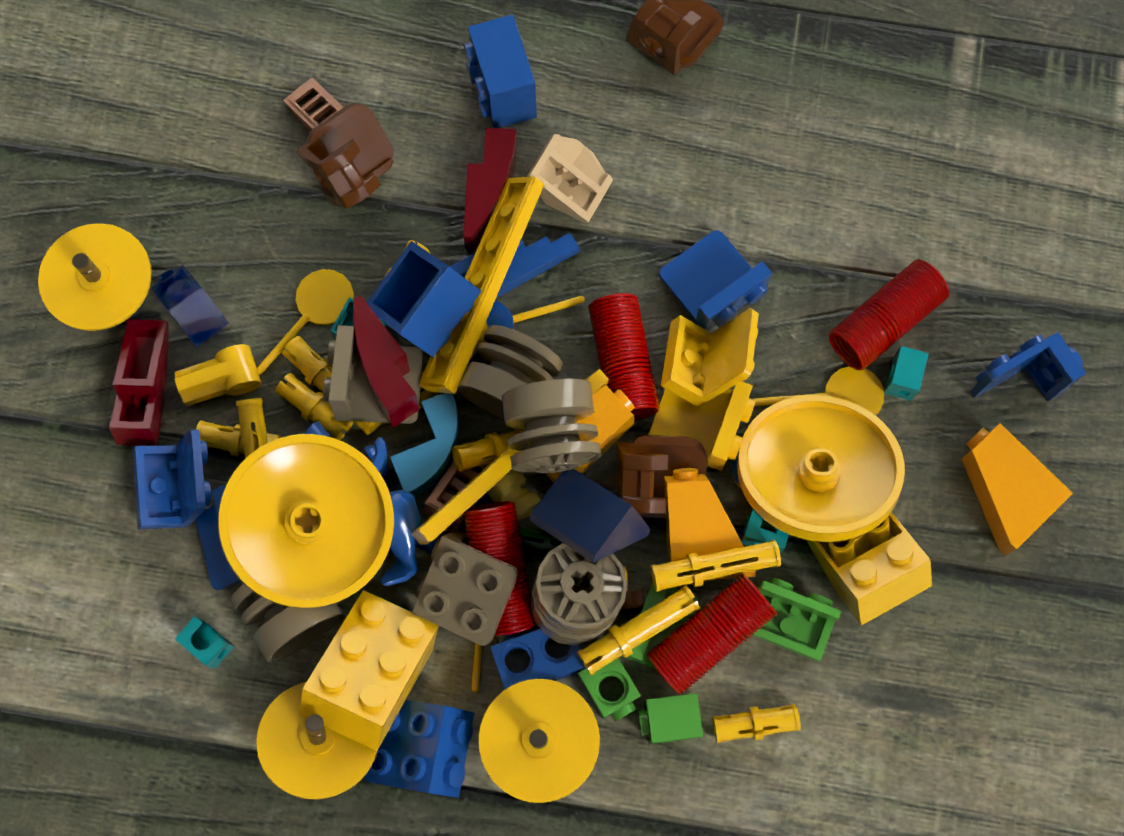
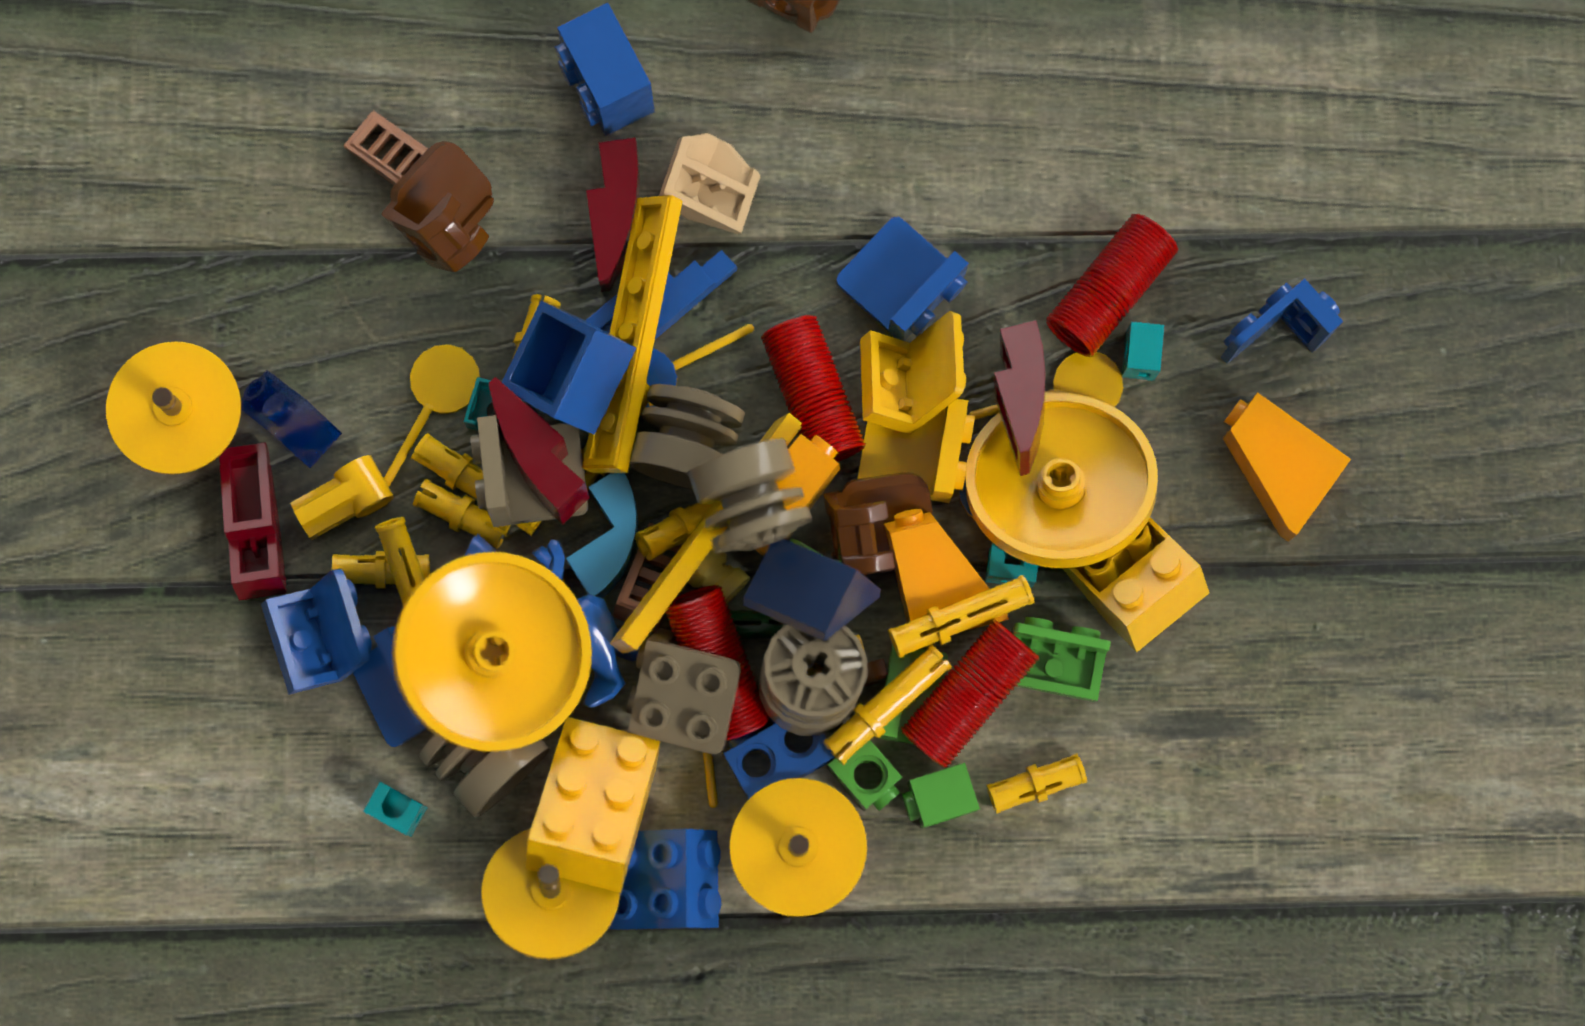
camera: 15 degrees left, 5 degrees up
none -> slope [994,320,1046,476]

